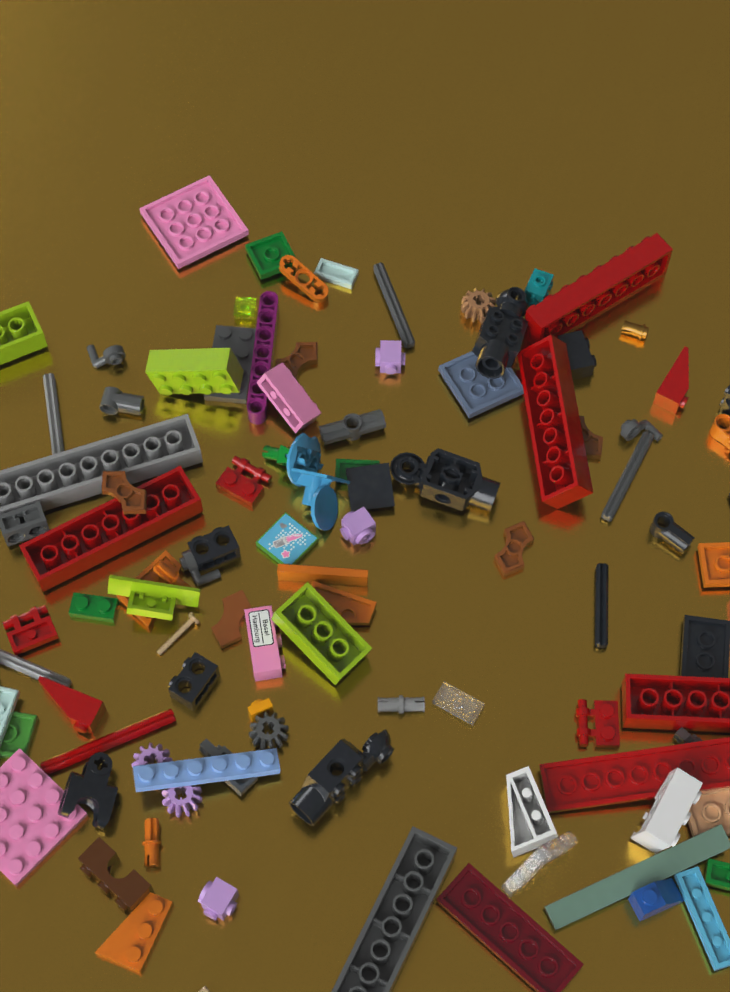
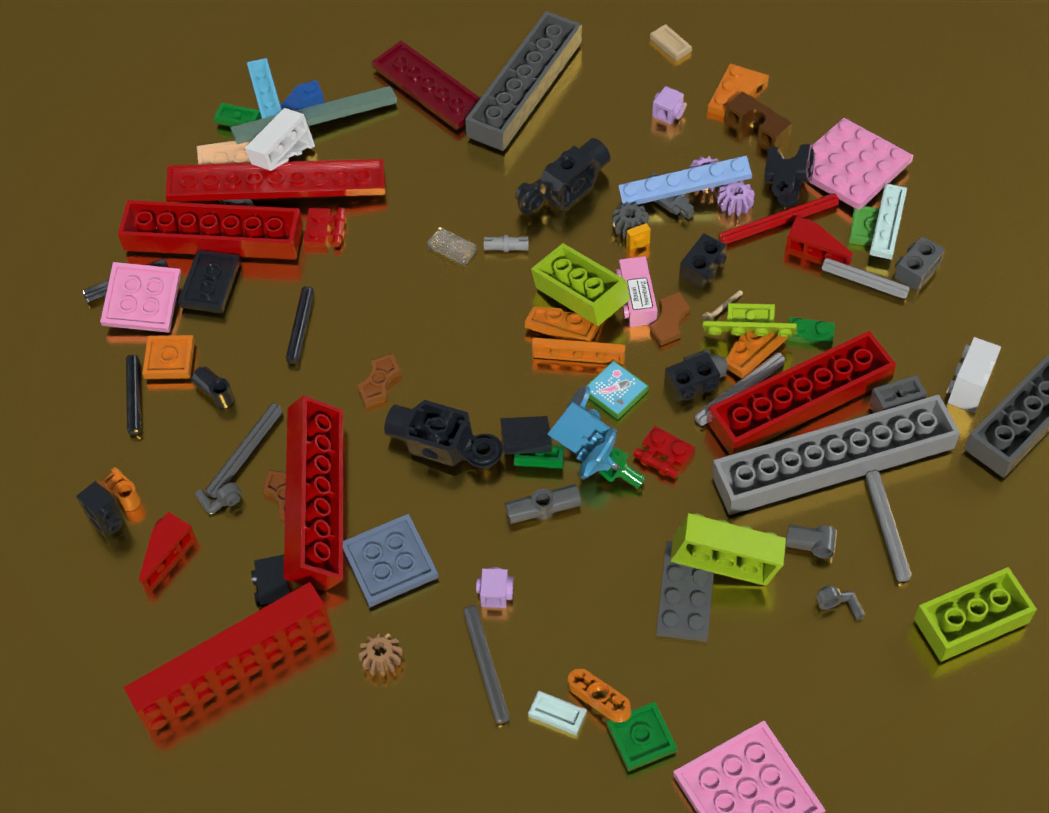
camera: 175 degrees left, 5 degrees down
red plate [2,605,59,656] -> none
dark orange tile [102,471,147,514] -> none
orange axle [142,818,162,868] -> none
orange axle [153,560,191,587] -> none
clear neon green plate [233,297,257,320] -> none
magenta beam [247,291,279,425] -> none
bright pink brick [257,362,321,434] -> none
dark orange tile [275,342,318,380] -> none
lavender brick [340,507,376,546] -> none
black brick [472,287,528,379] -> none
clear beam [501,831,578,898] -> none
white wedge [506,766,559,858] -> none
teal head [524,268,554,307] -> none
pearl gold pin [621,320,649,340] -> none
none -> light grey axle [694,352,785,426]

